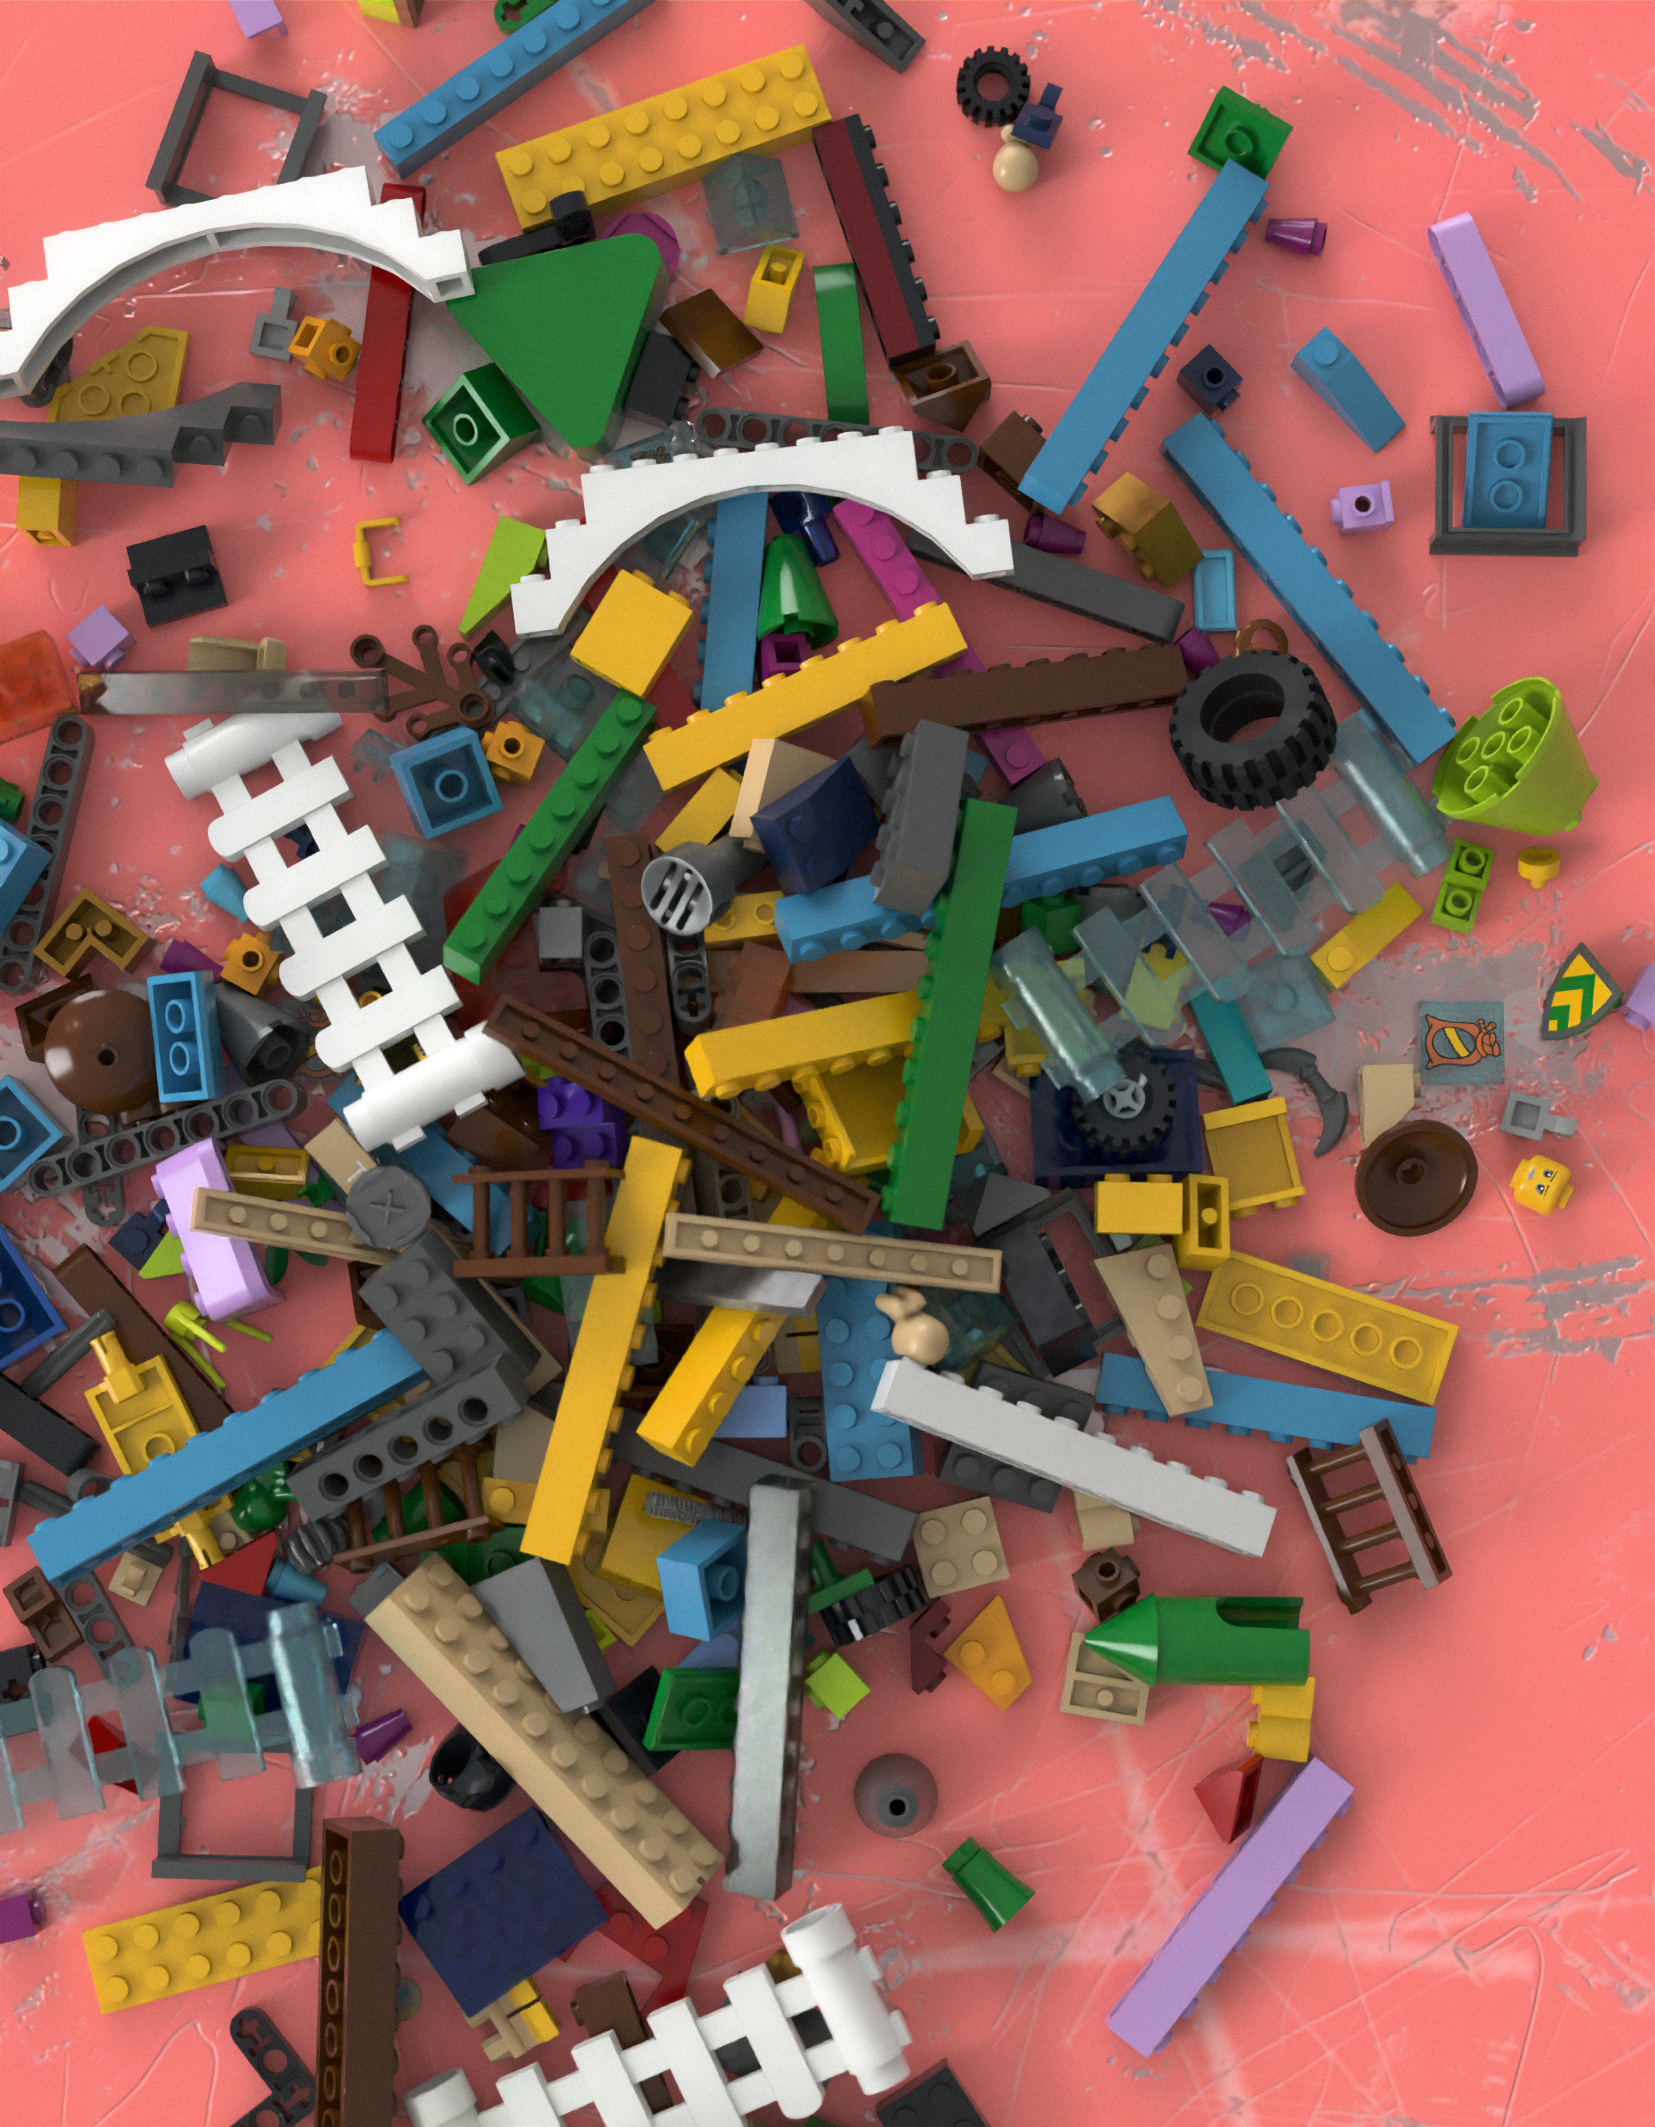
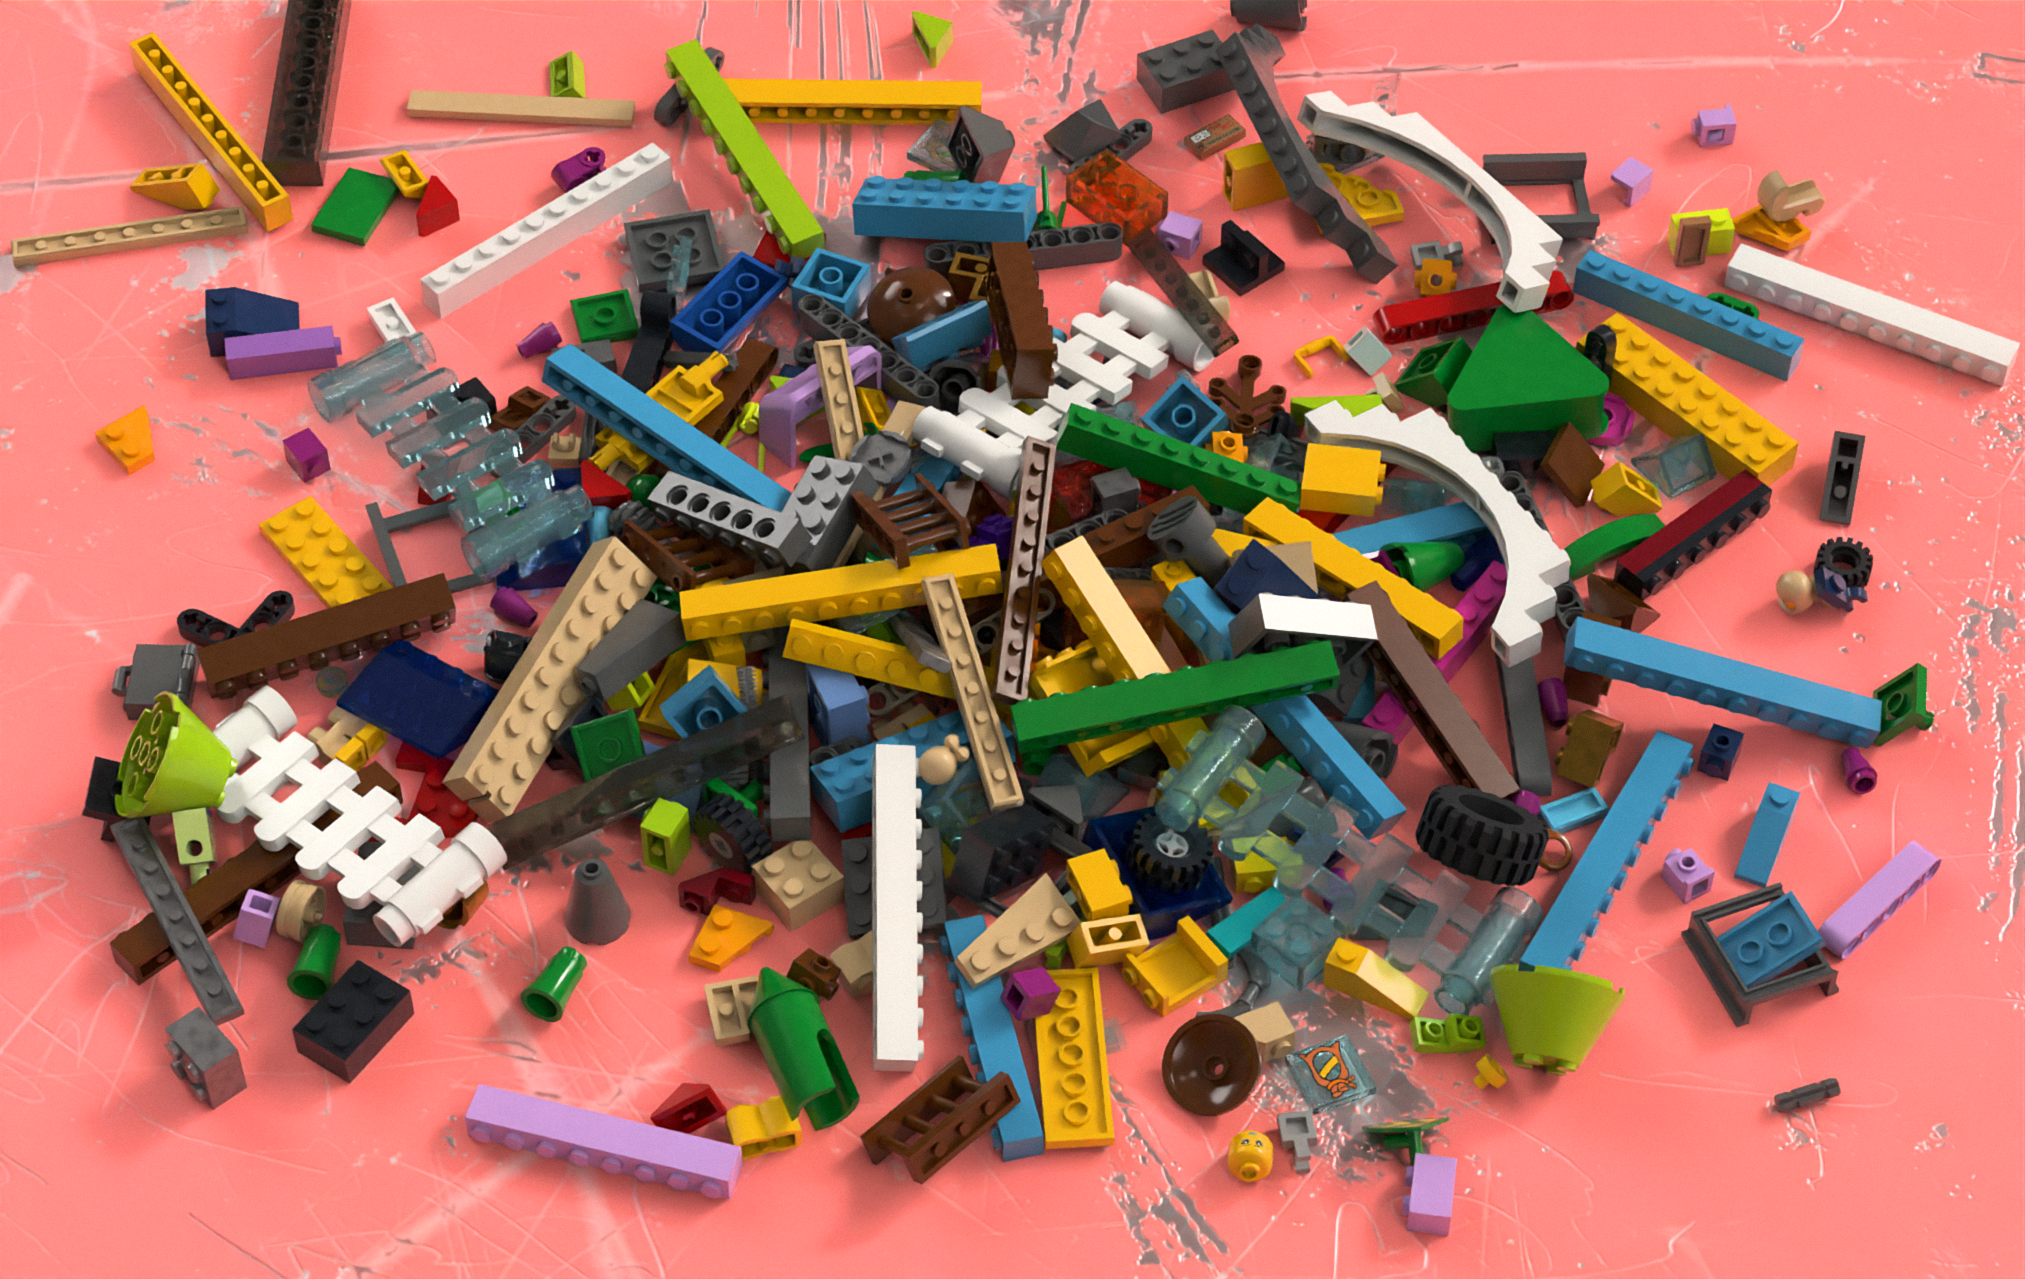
camera: 65 degrees right, 35 degrees down
none -> reddish brown brick [985,242,1058,399]
none -> magenta brick [1000,967,1061,1021]
none -> light aqua panel [1343,325,1392,376]
none -> tan tile [1365,372,1405,413]

